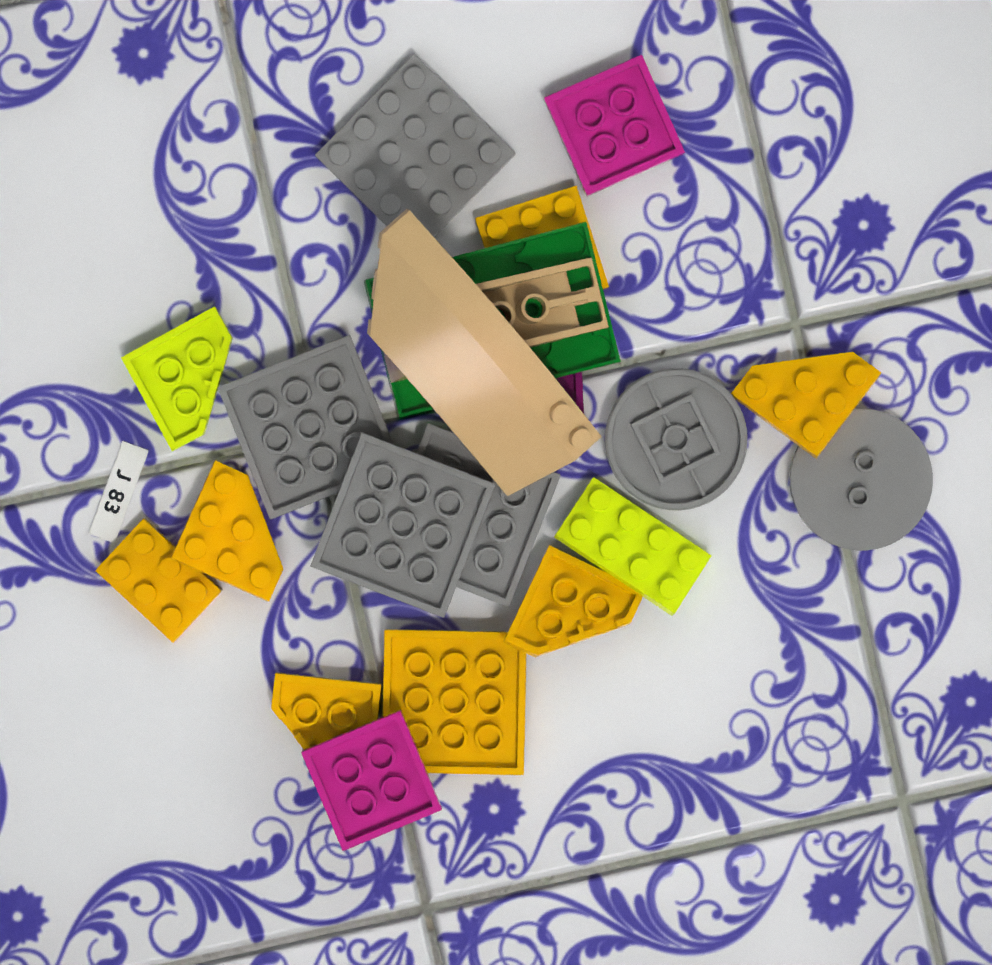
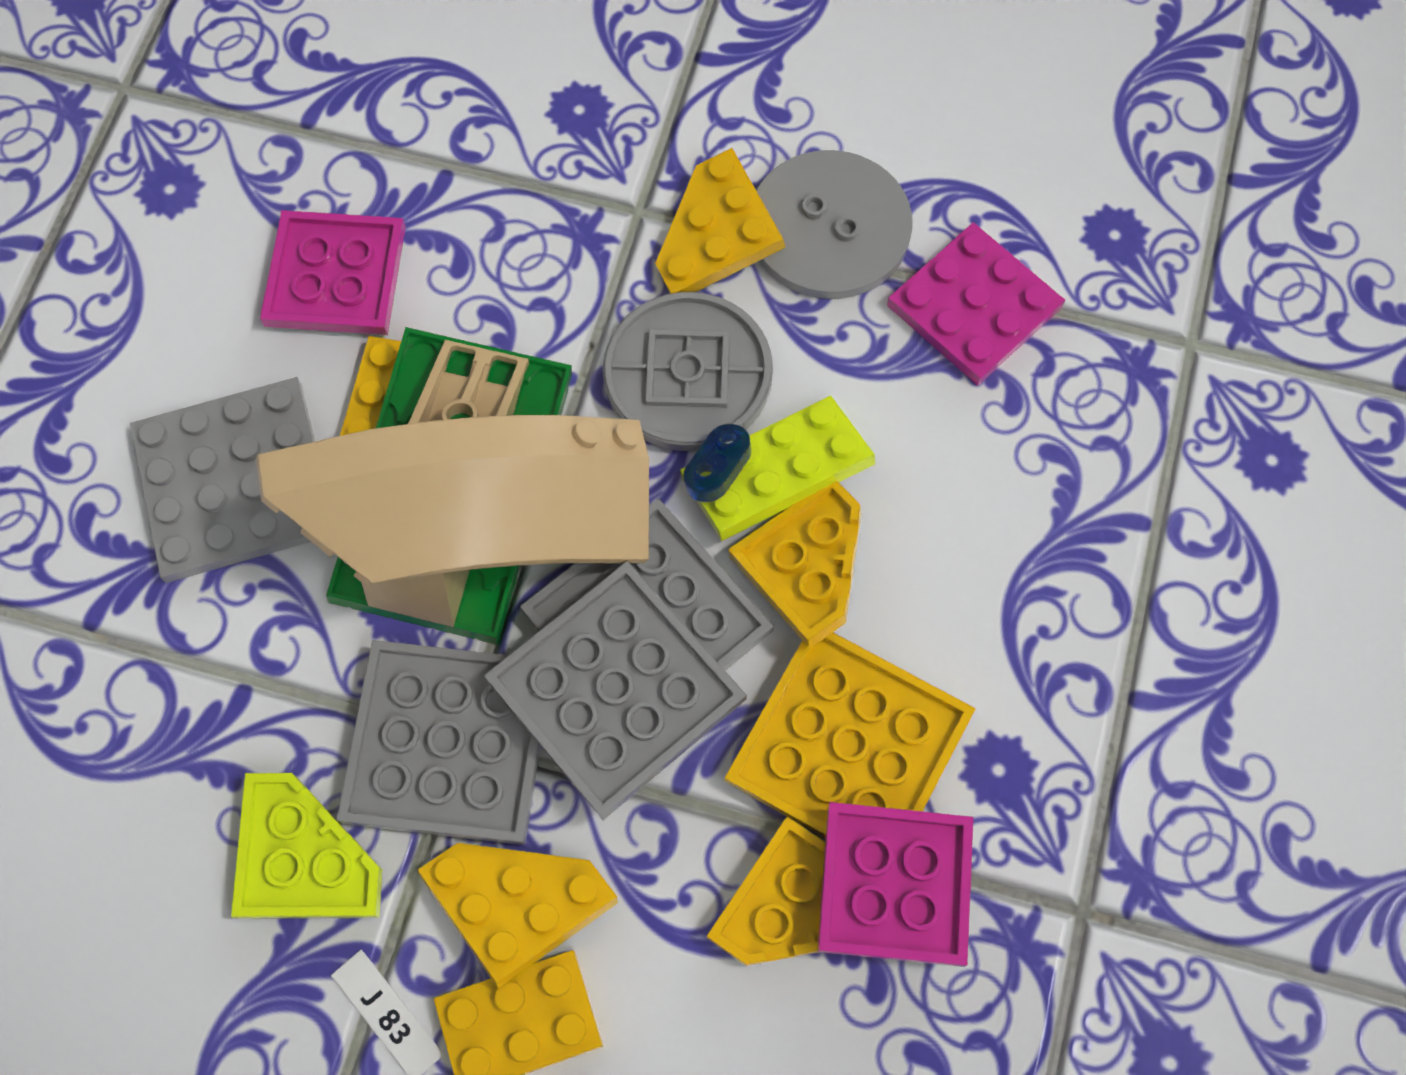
camera: 60 degrees left, 20 degrees down
none -> plate [683,424,752,502]
none -> dark pink plate [887,222,1065,386]

